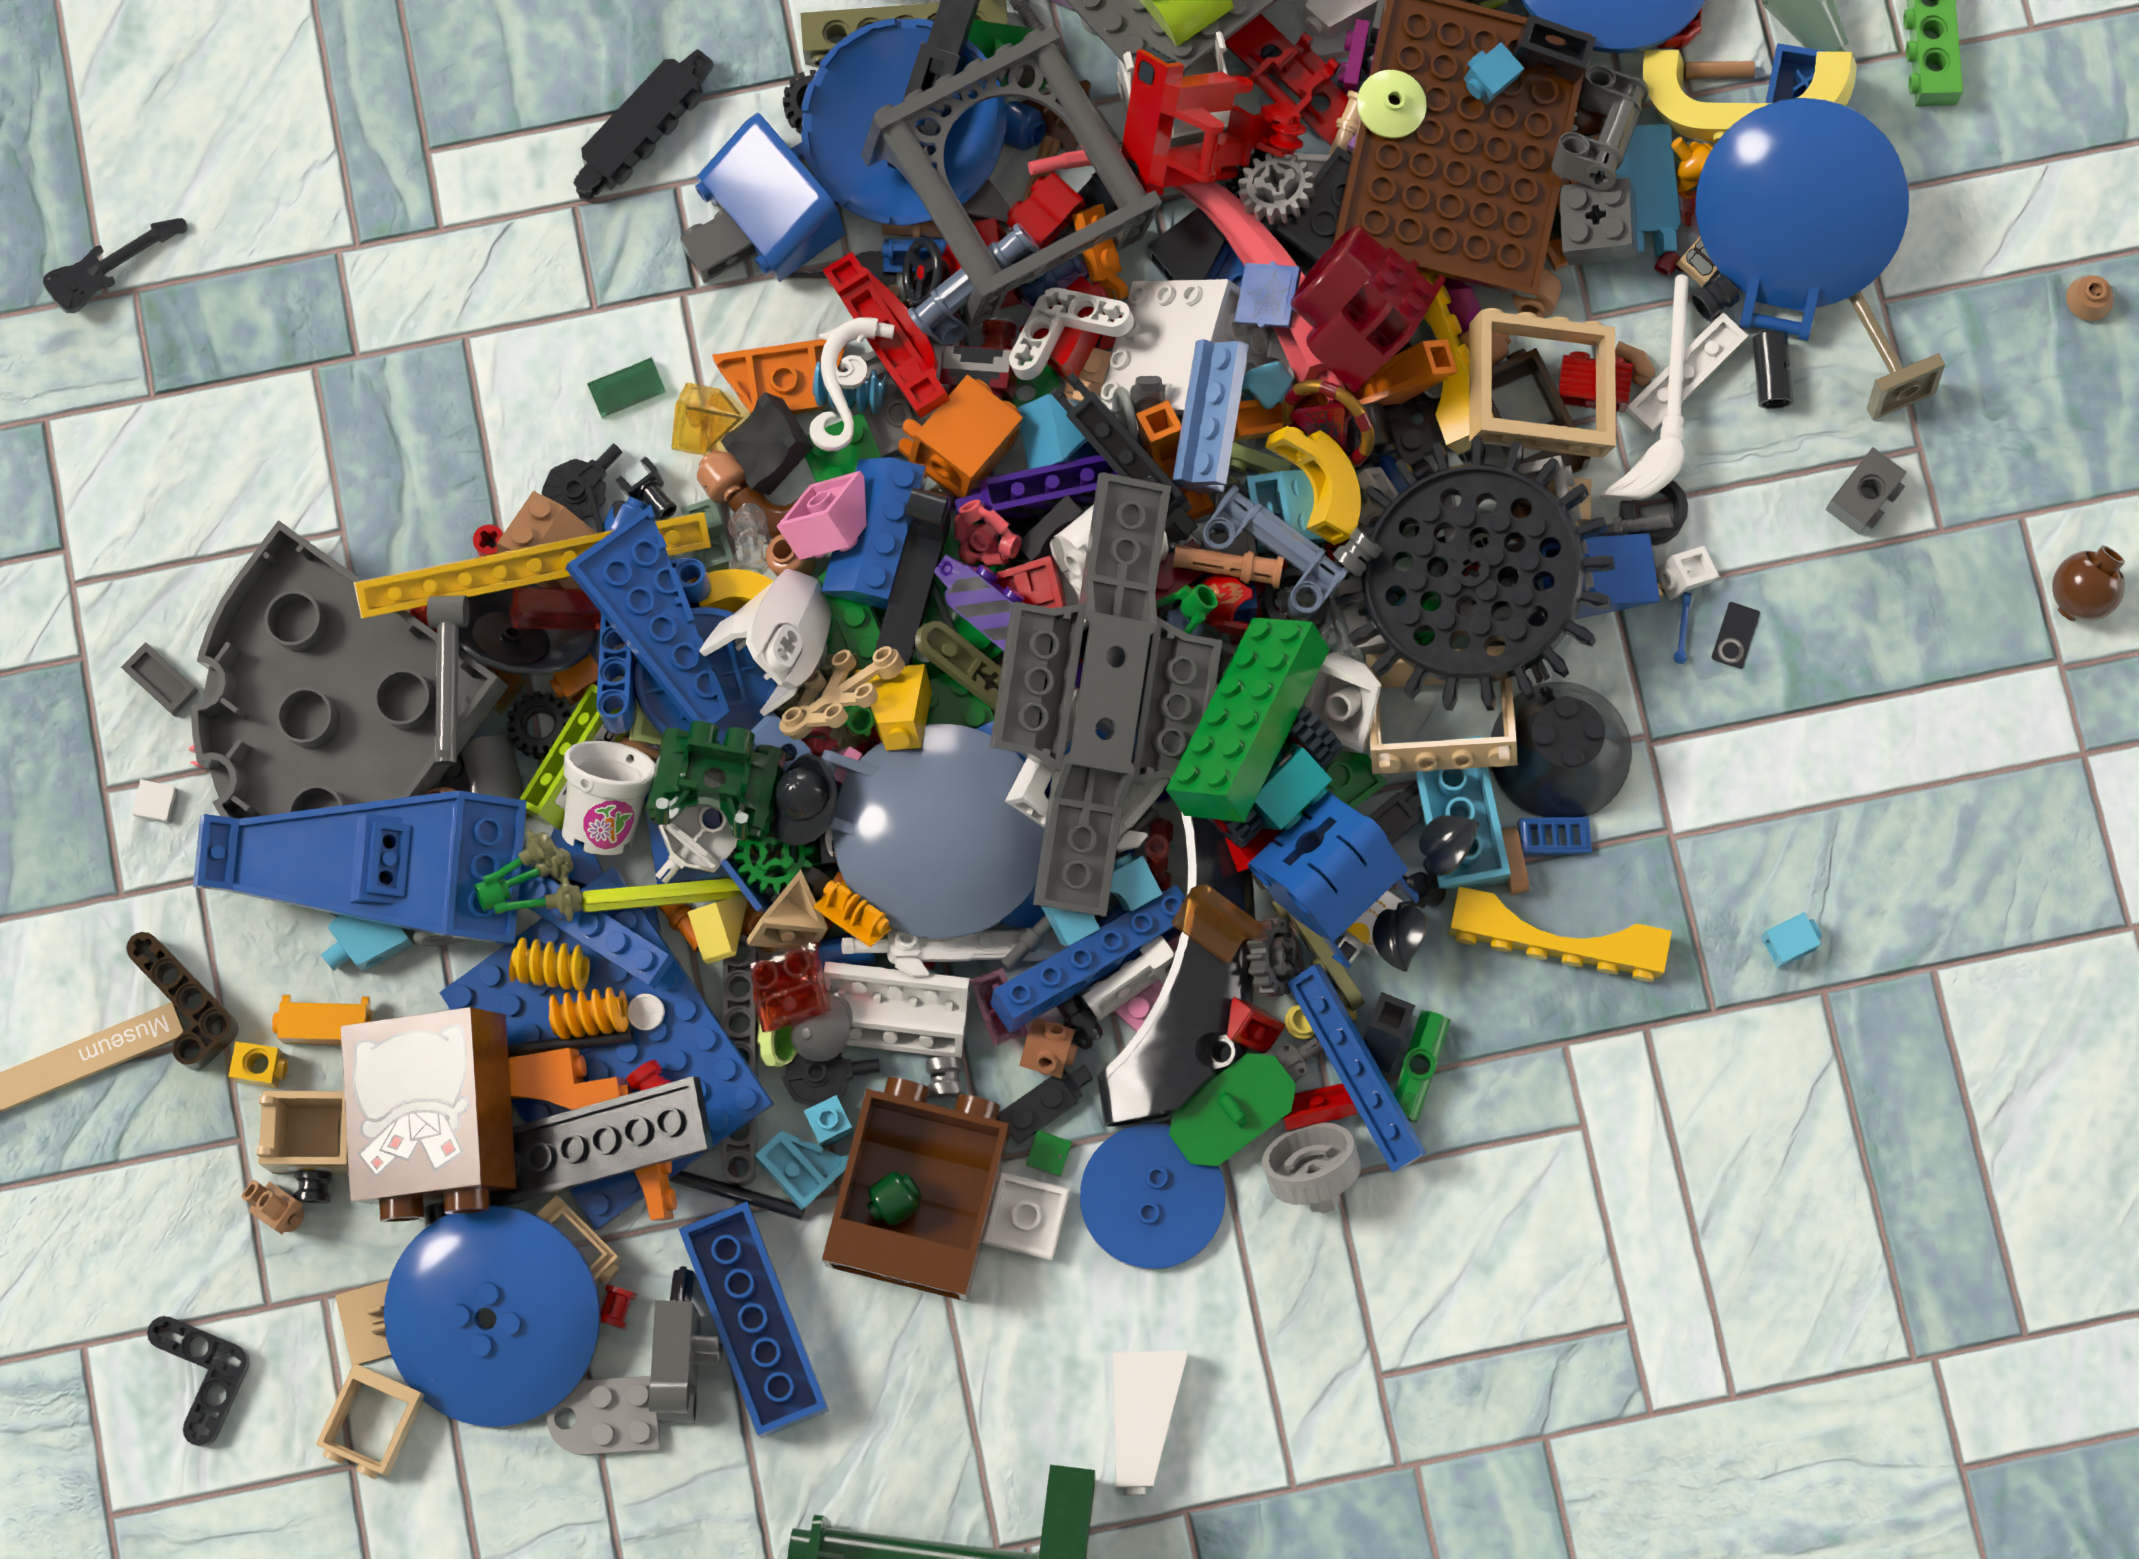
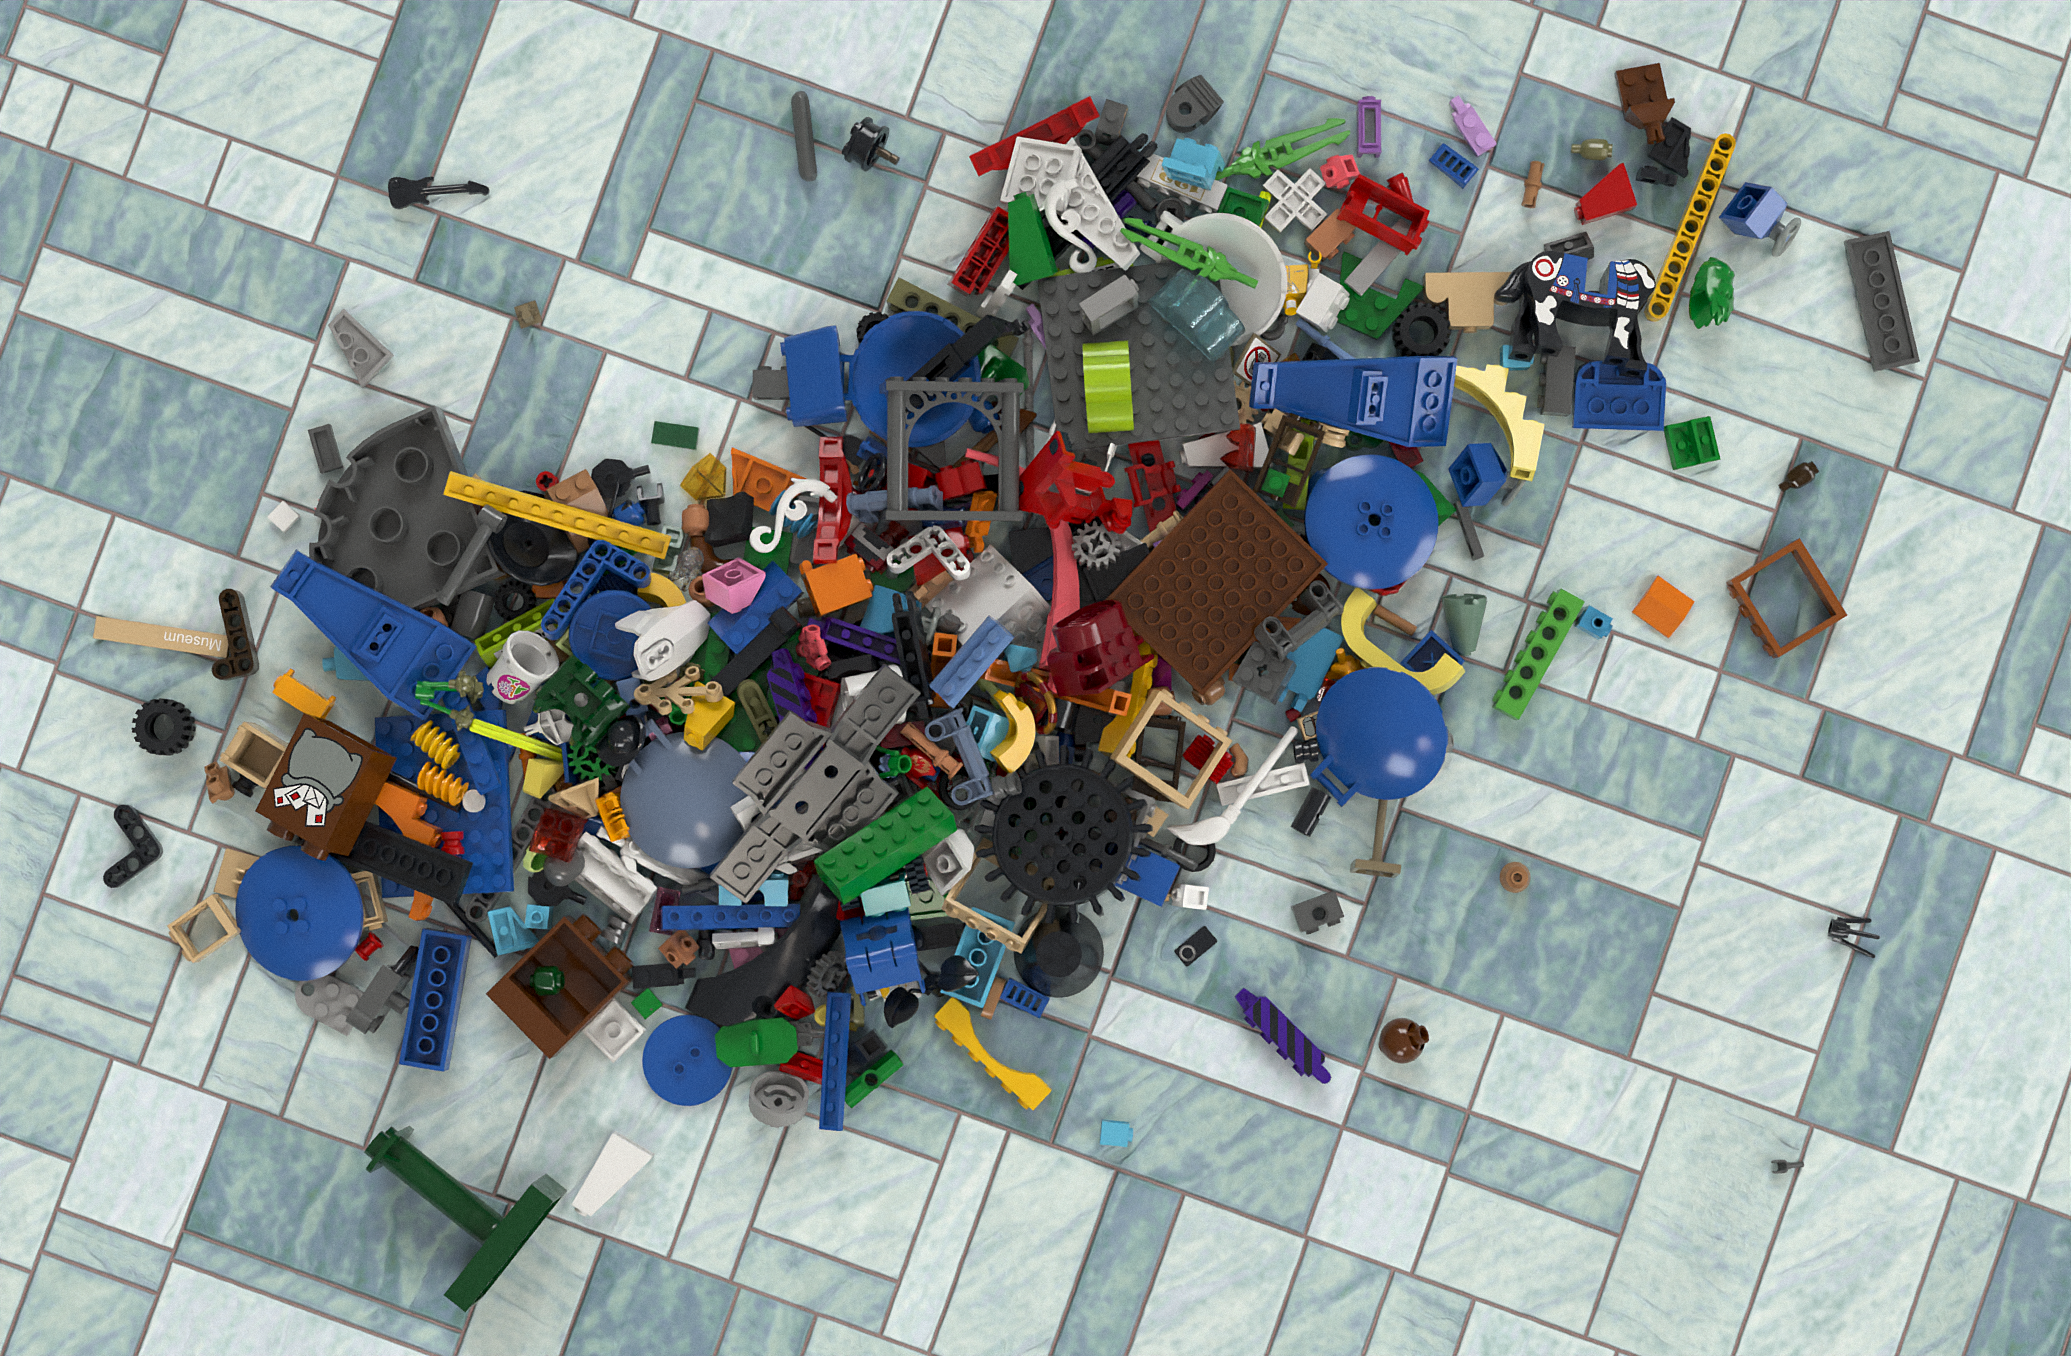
camera: 30 degrees right, 10 degrees up
yellow brick [228,1041,288,1089] -> none
clear red piece [509,587,601,630] -> none
blue wing [565,505,730,725] -> none
black hinge [573,49,714,202] -> none
clear orange panel [1172,884,1263,963] -> none
piece [1234,261,1302,329] -> none
yellowish green dish [1357,70,1427,139] -> none
dark azure brick [1464,42,1524,105] -> none
black brick [1513,14,1596,82] -> none
blue hinge [1673,592,1691,664] -> none
none -> black tyre [132,698,196,756]
none -> light grey wing [328,309,394,388]
none -> dark tan brick [514,300,543,329]
none -> dark purple hinge [1235,987,1332,1084]

